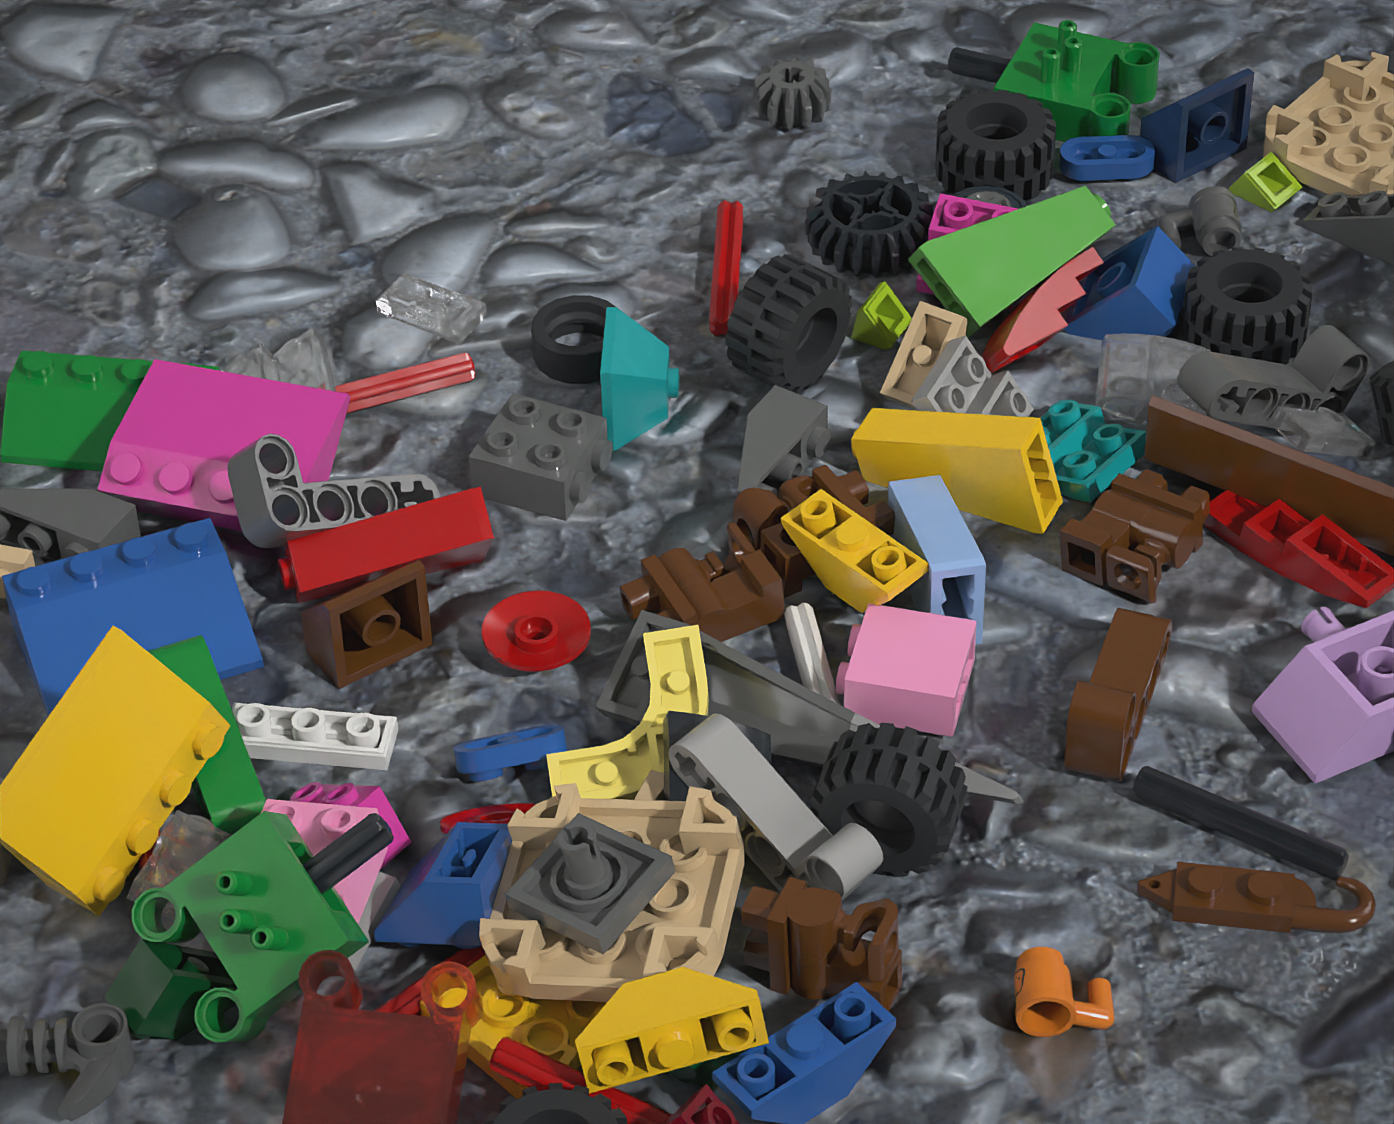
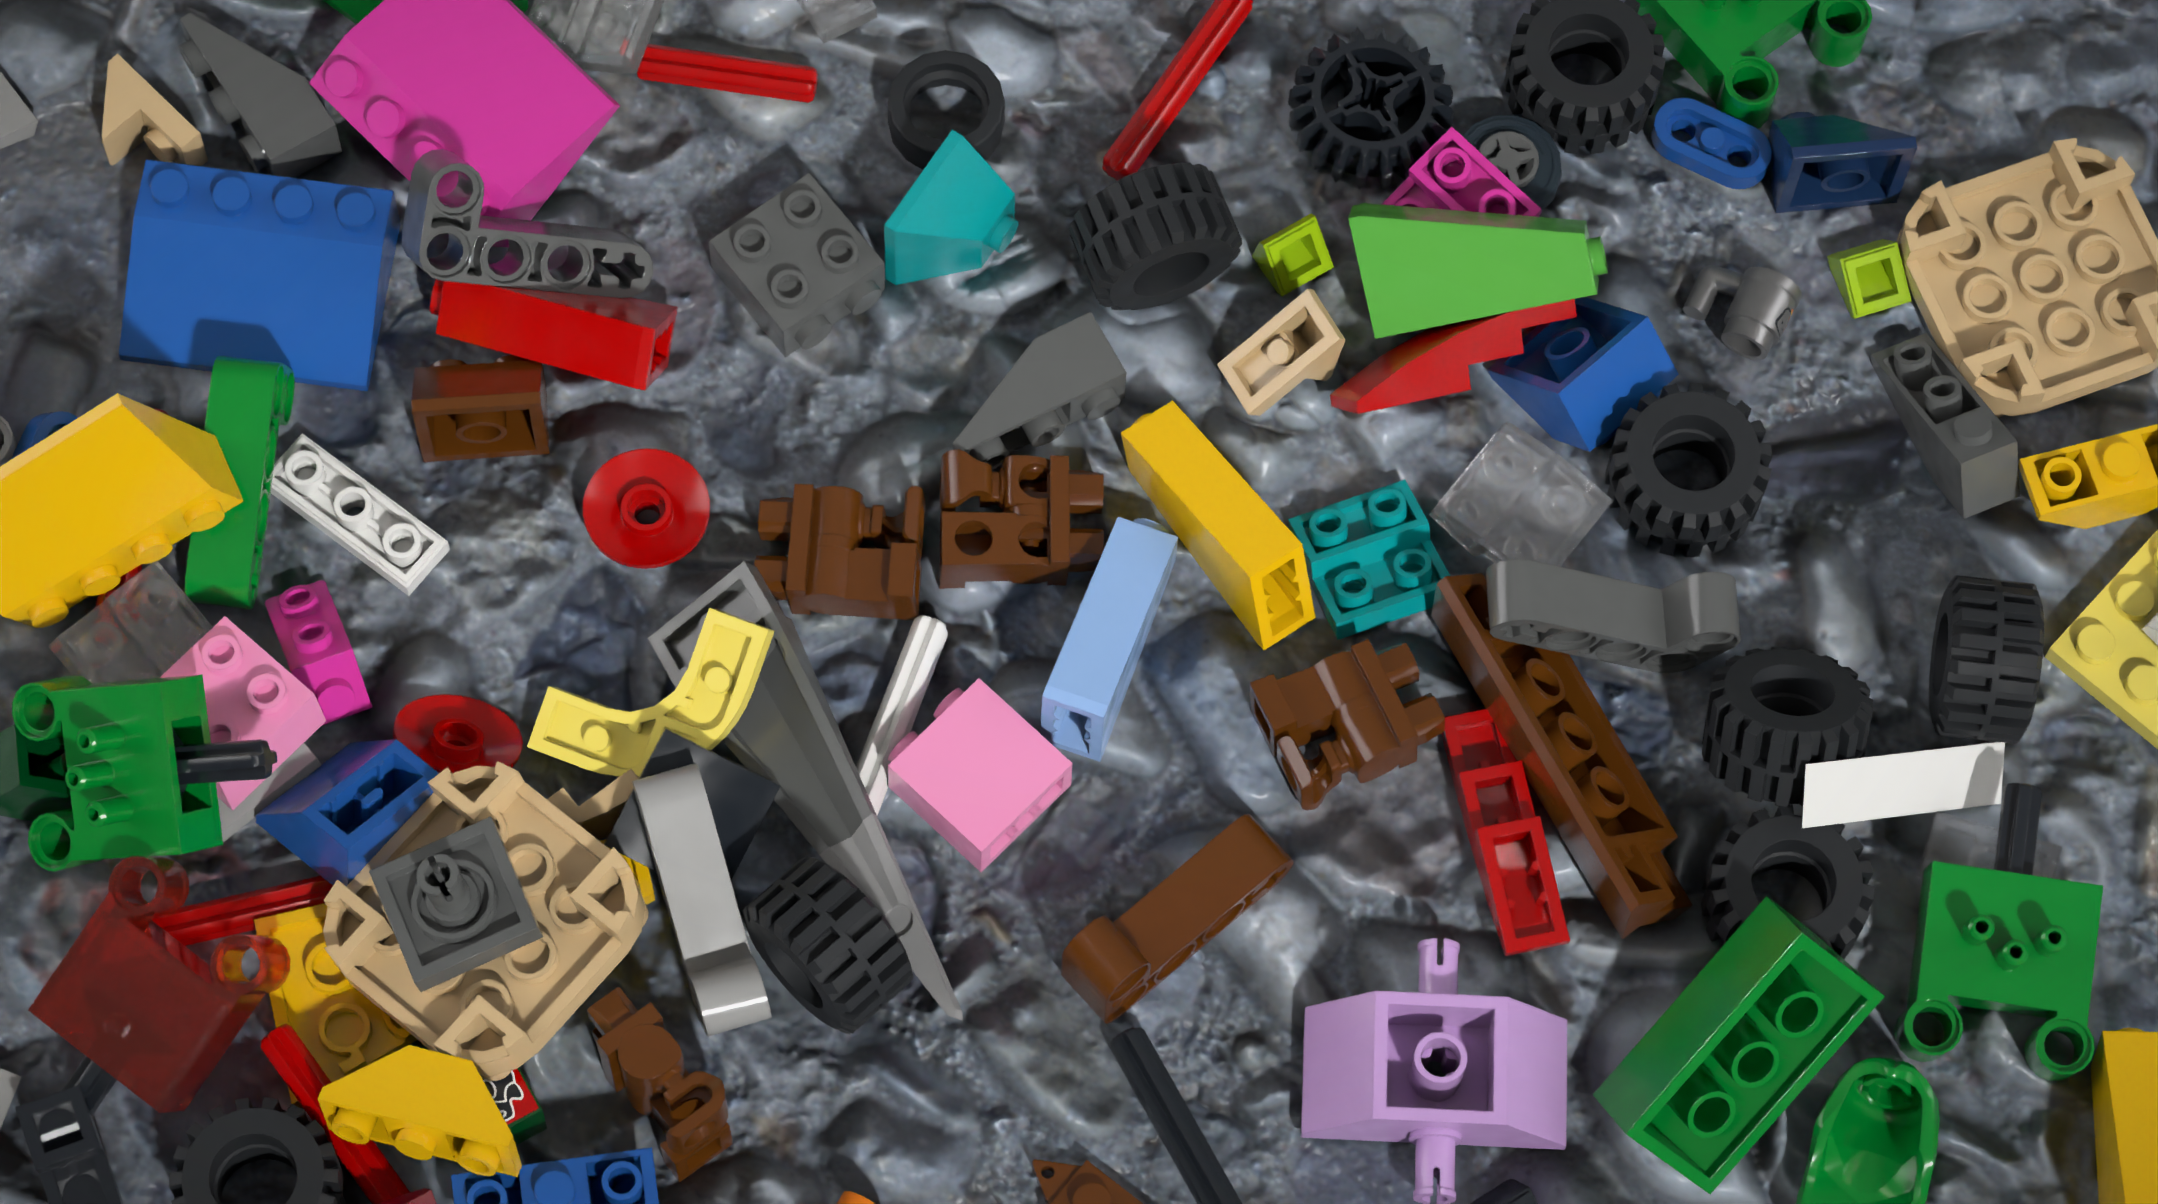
camera: 25 degrees right, 25 degrees up
blue plate [453,725,567,781] -> none
yellow slope [781,489,929,613] -> none
light grey slope [911,335,1034,417] -> none
clear plate [1269,406,1376,458] -> none

